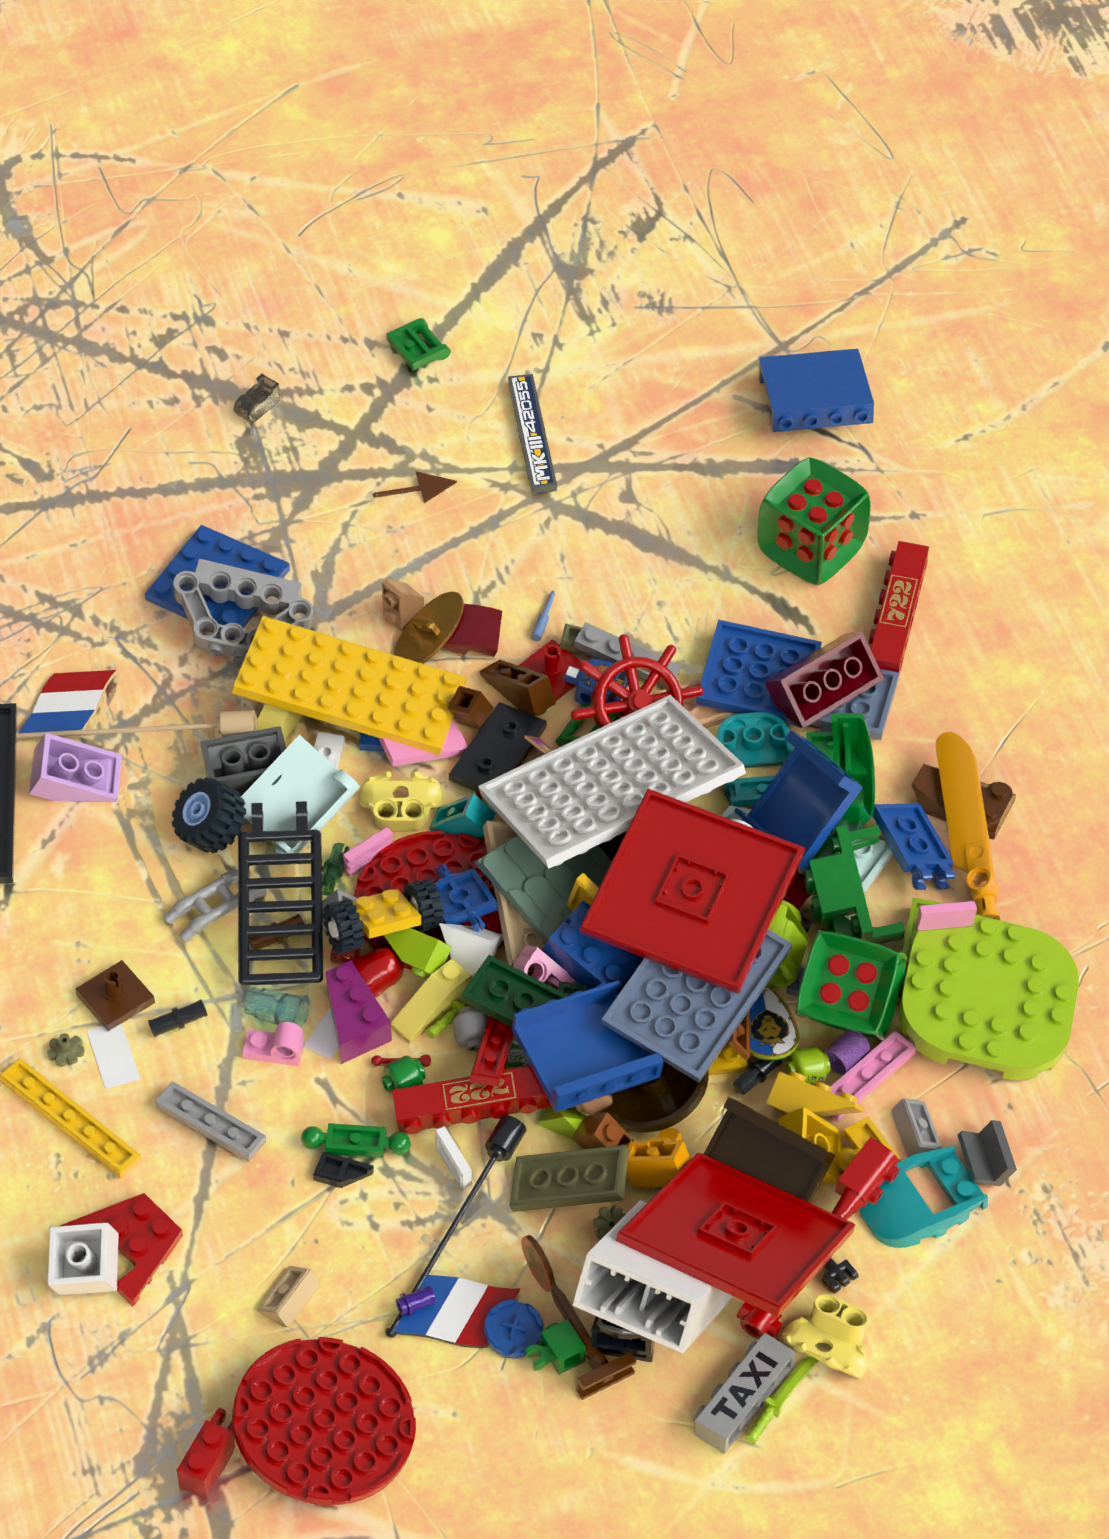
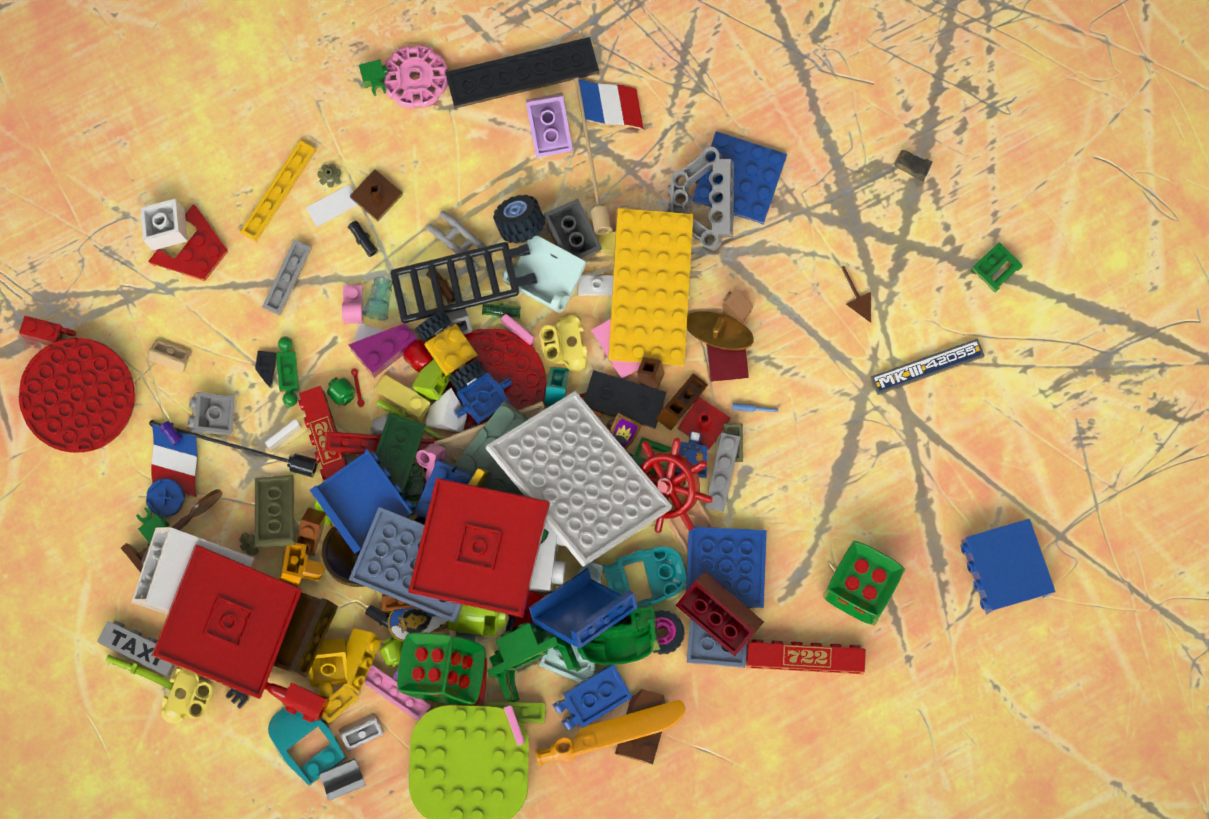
camera: 80 degrees right, 25 degrees up
none -> light grey plate [188,392,235,435]

